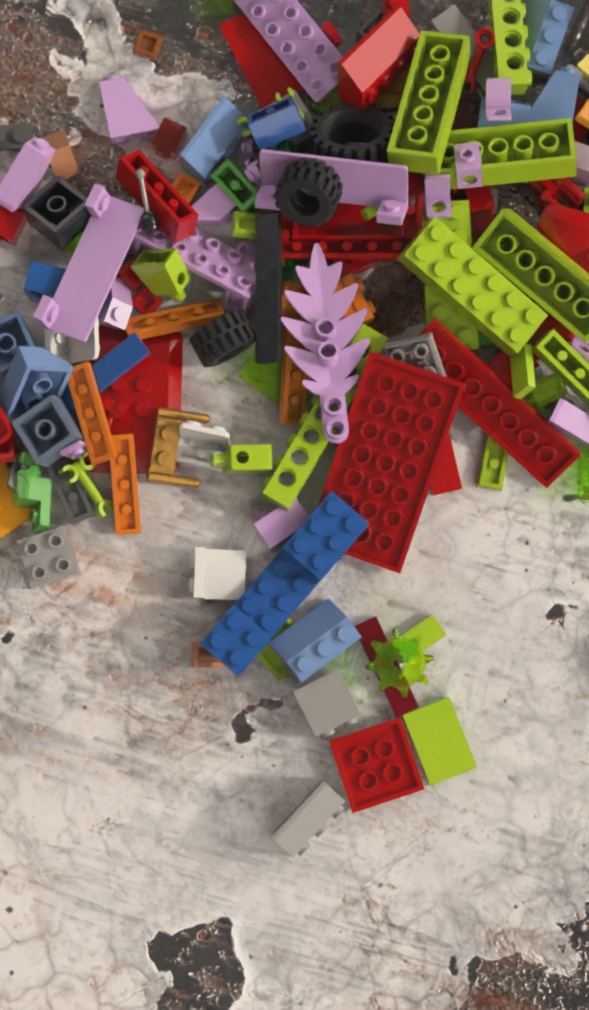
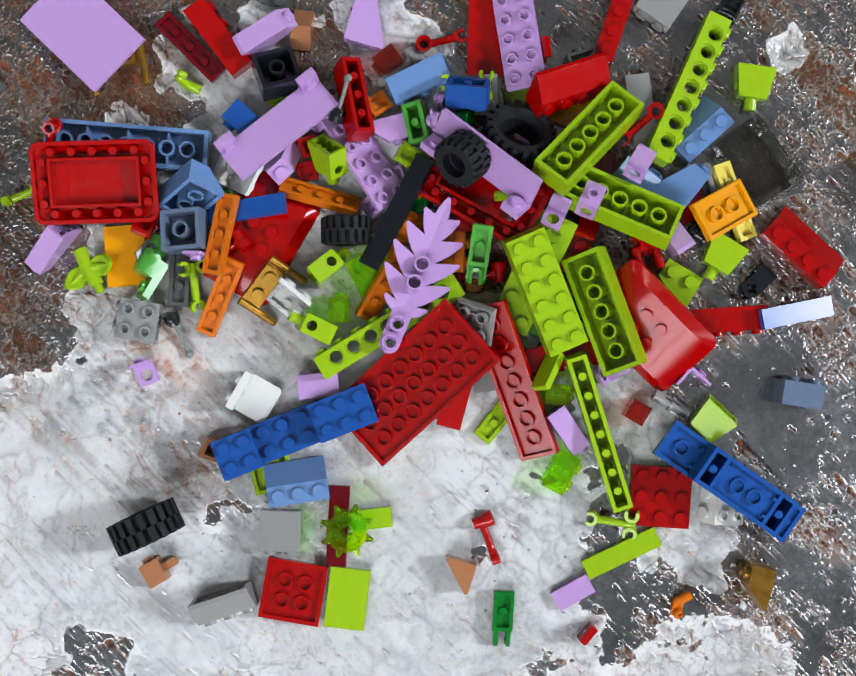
camera: 30 degrees right, 5 degrees up
none -> black tyre [106,497,186,557]
none -> lavender bracket [128,357,160,387]
none -> nougat brick [138,555,179,589]
none -> hinge [163,311,194,358]
none -> lime torso [305,246,351,288]
none -> clear neon green brick [328,293,351,322]
none -> light grey brick [376,45,423,89]
none -> red brick [415,29,467,54]
none -> nougat slope [445,554,477,595]
none -> red brick [454,261,507,283]
none -> bright green plate [464,223,494,292]
none -> red brick [471,509,501,565]

